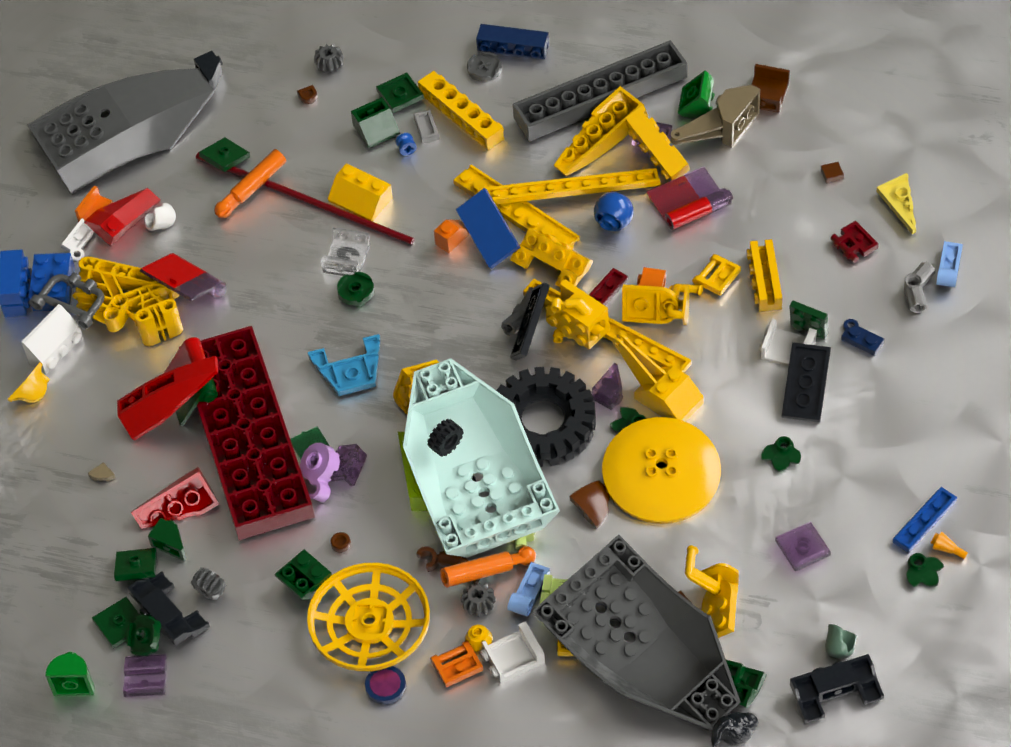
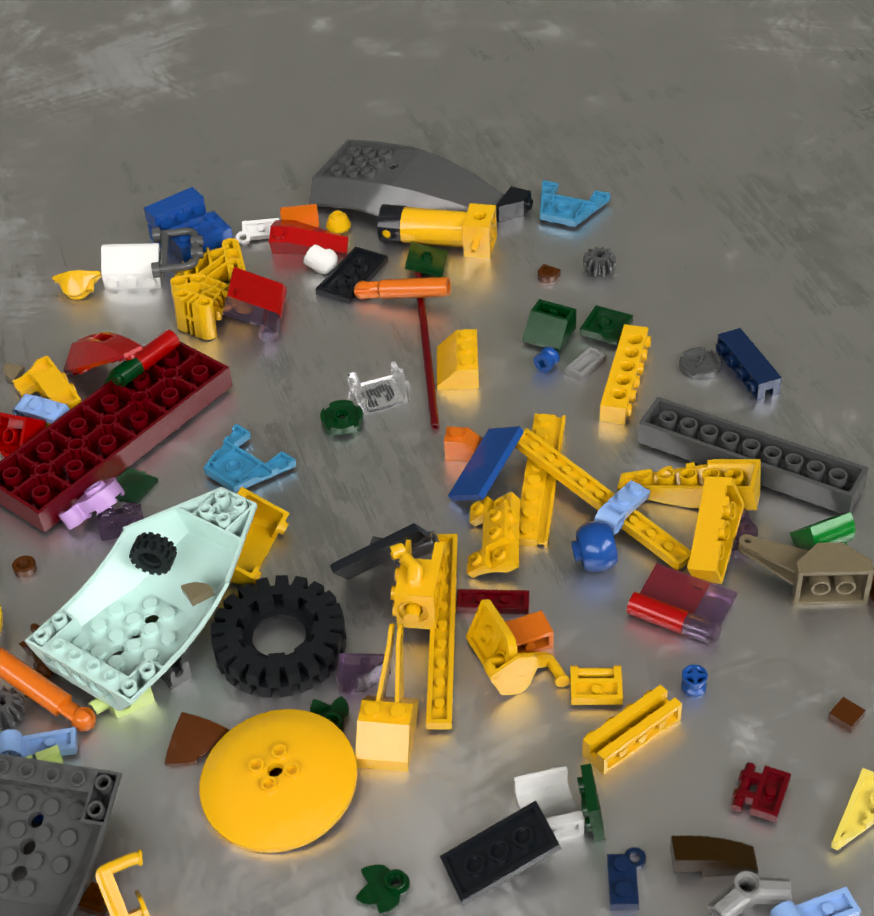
camera: 55 degrees right, 10 degrees down
none -> light blue plate [12,394,70,424]
none -> yellow bracket [13,355,82,428]
none -> dark tan tile [181,582,215,606]
none -> black tile [315,246,388,304]
none -> yellow cone [326,210,351,234]
none -> yellow piece [377,203,497,259]
none -> dark azure wing [540,180,611,227]
none -> light blue plate [594,480,650,535]
none -> dark brown slope [670,835,758,877]
none -> blue wheel [681,664,708,697]

